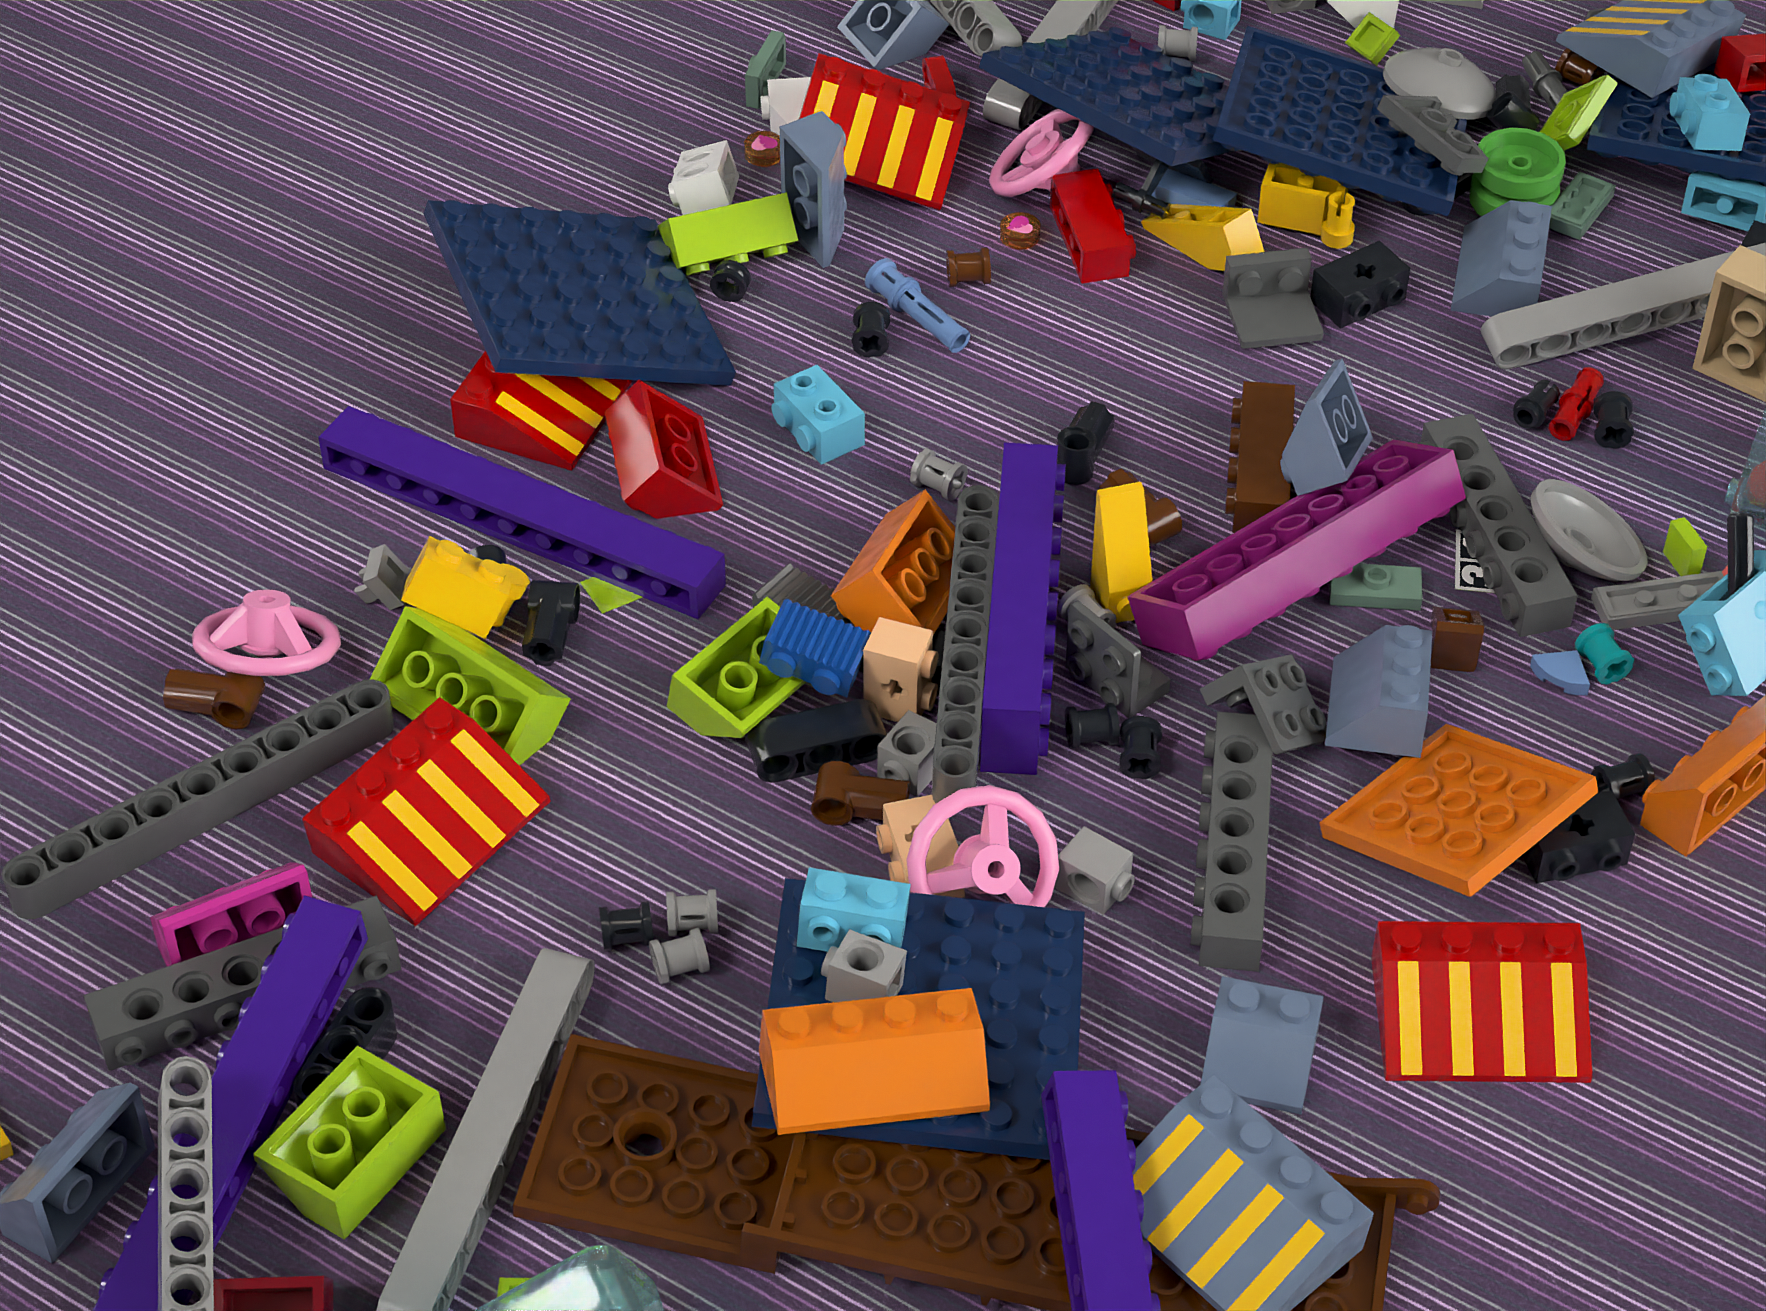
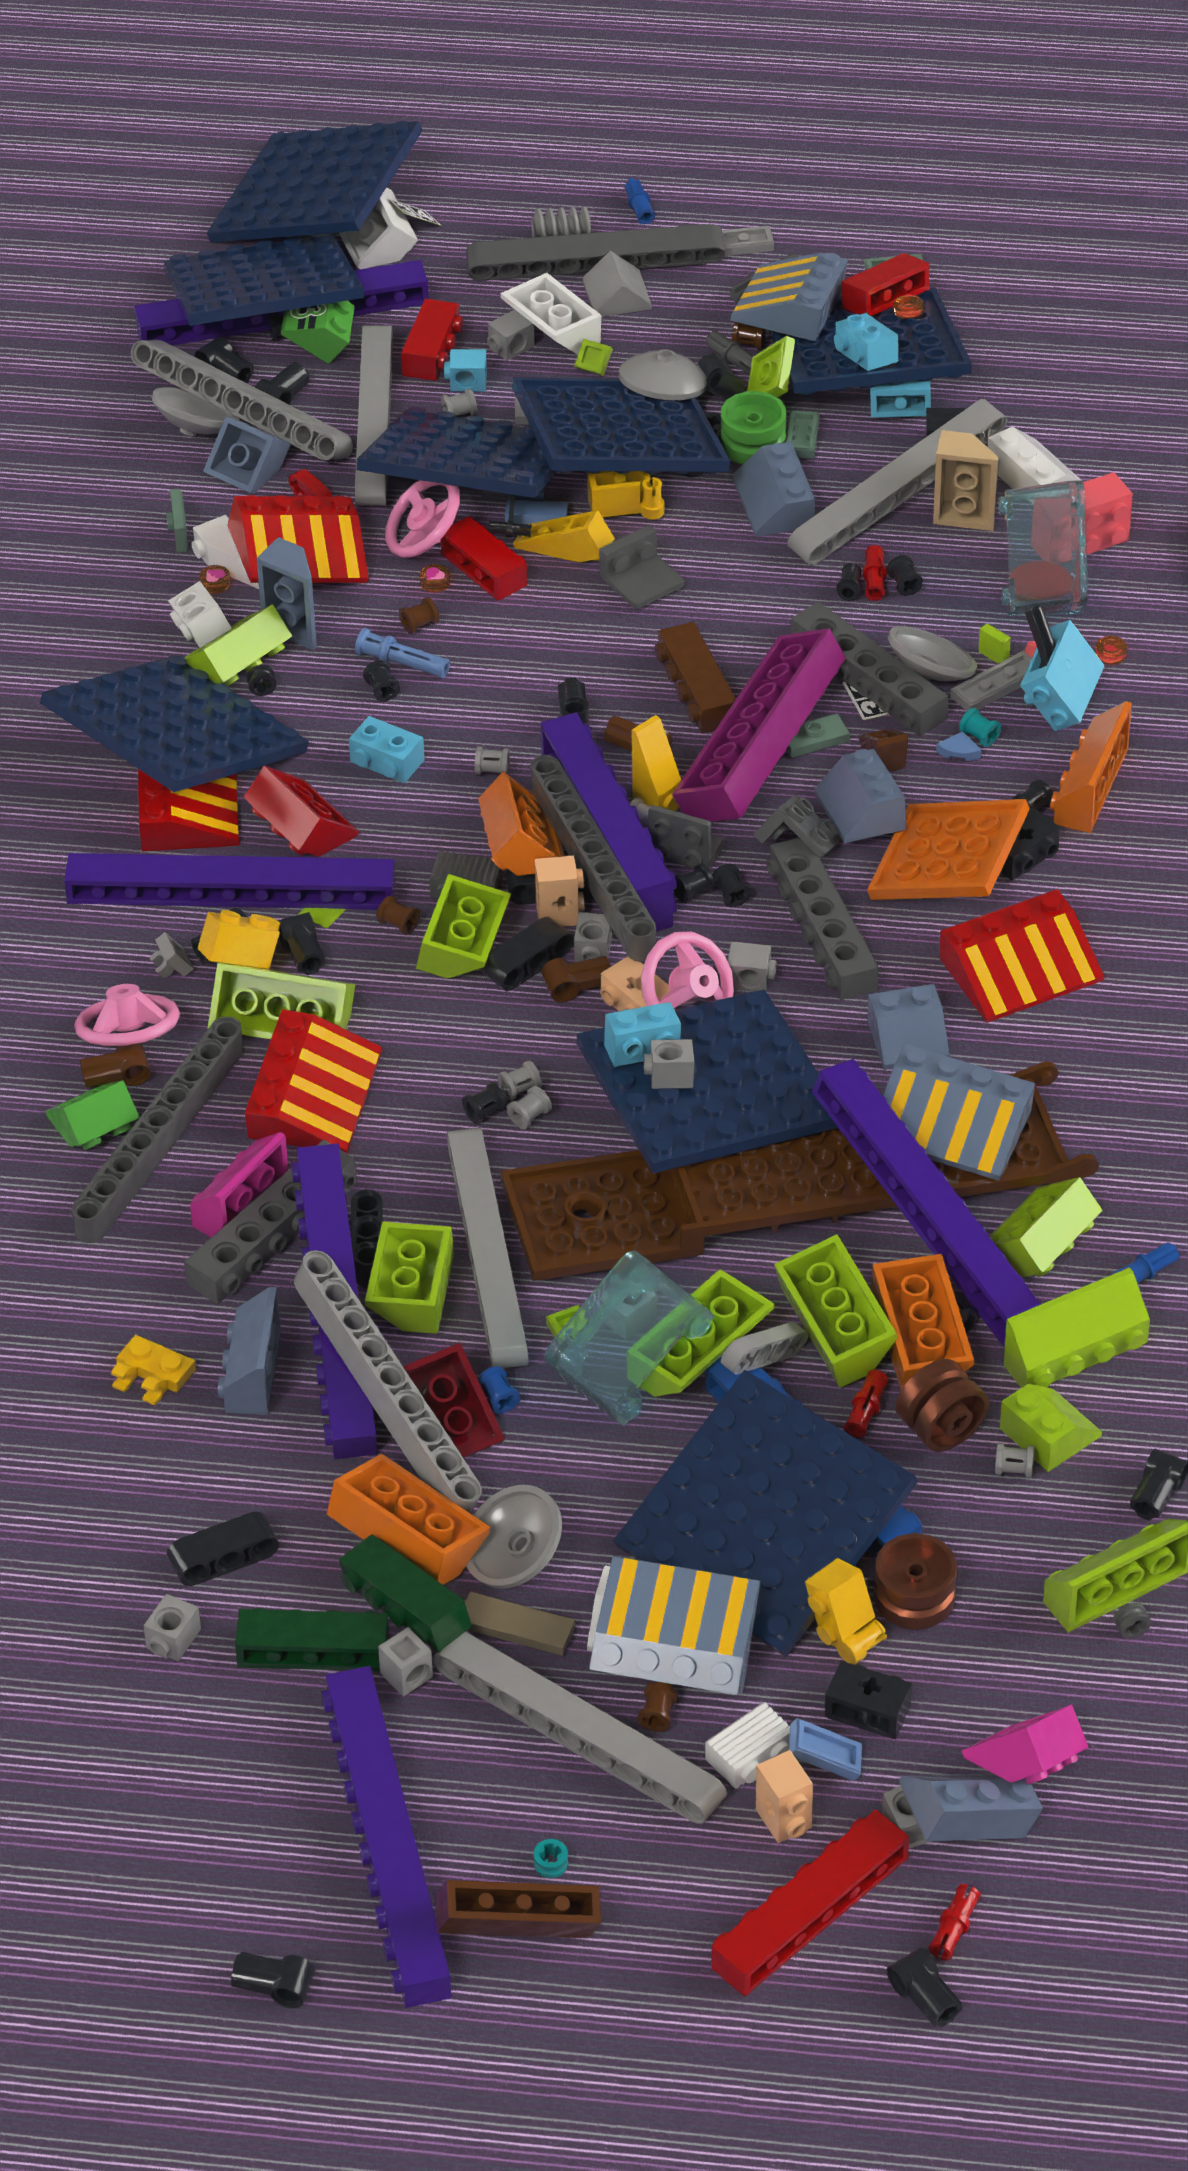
camera: 25 degrees left, 0 degrees up
blue brick [759,599,871,698] -> none
orange slope [759,988,990,1135] -> none
sand blue slope [1280,359,1373,496] -> none
black brick [1310,240,1411,329] -> none
dark grey wing [1377,95,1489,176] -> none
none -> bright green slope [45,1080,140,1150]
none -> reddish brown bush [376,895,420,935]

